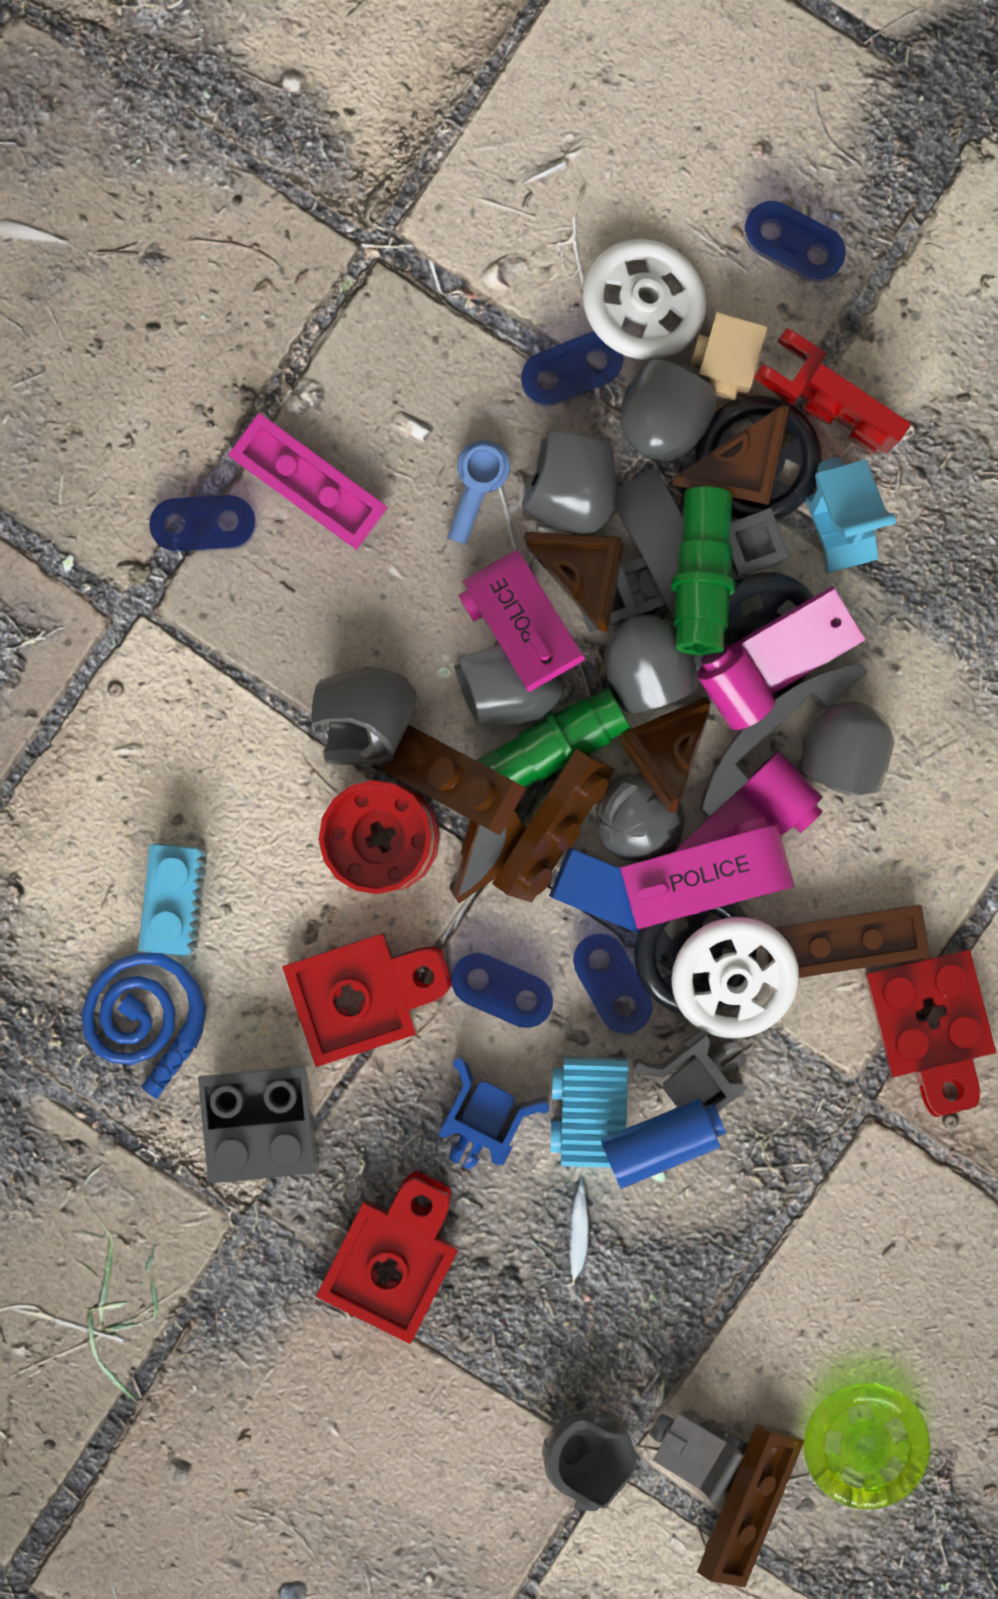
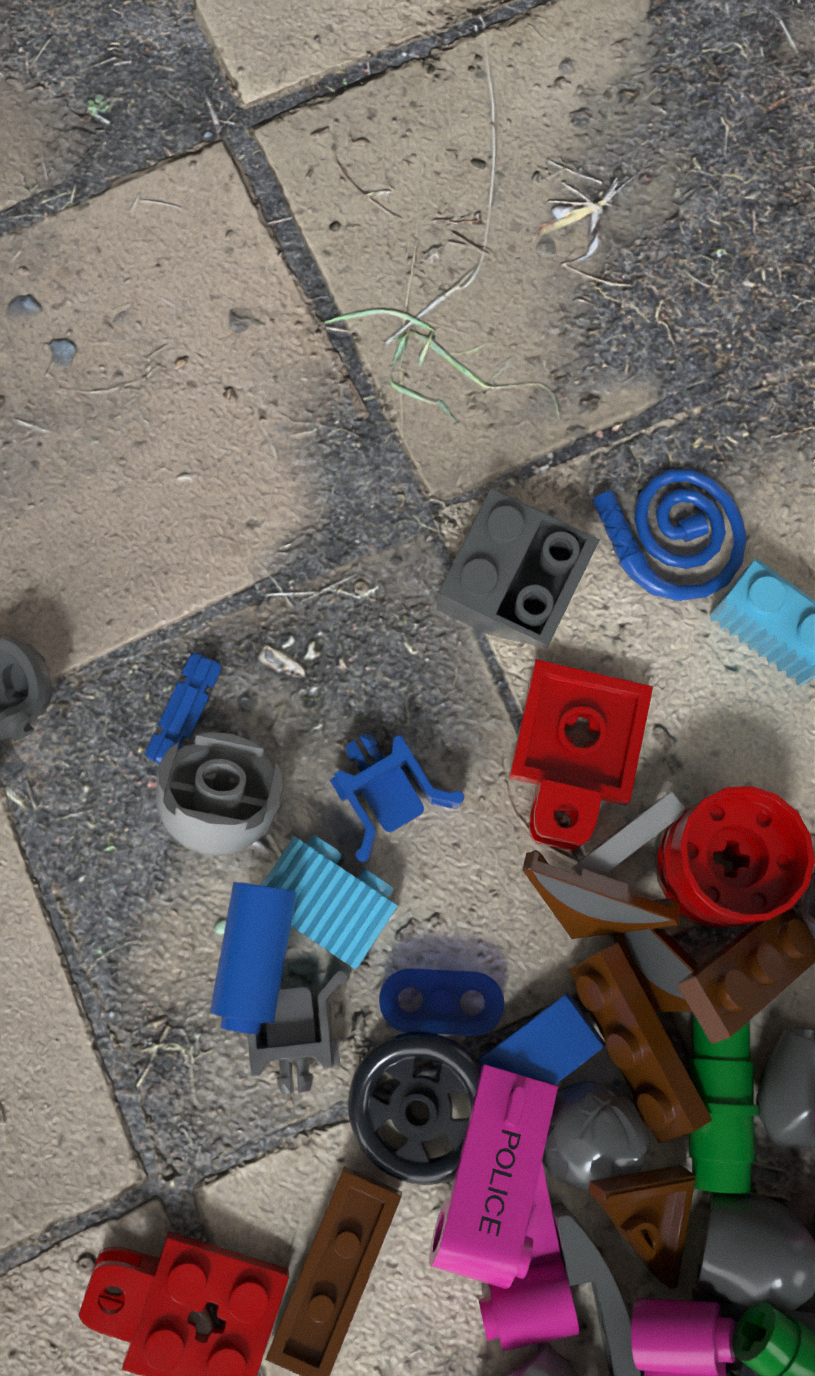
camera: 120 degrees right, 10 degrees down
red plate [316,1170,459,1345] -> none
clear blue plate [451,952,553,1028] -> none
white plate [672,917,799,1038] -> none
none -> blue axle [145,653,222,764]
none -> light grey cylinder [156,732,283,856]
none -> reddish brown tile [523,850,680,939]
none -> light grey tile [573,791,686,875]

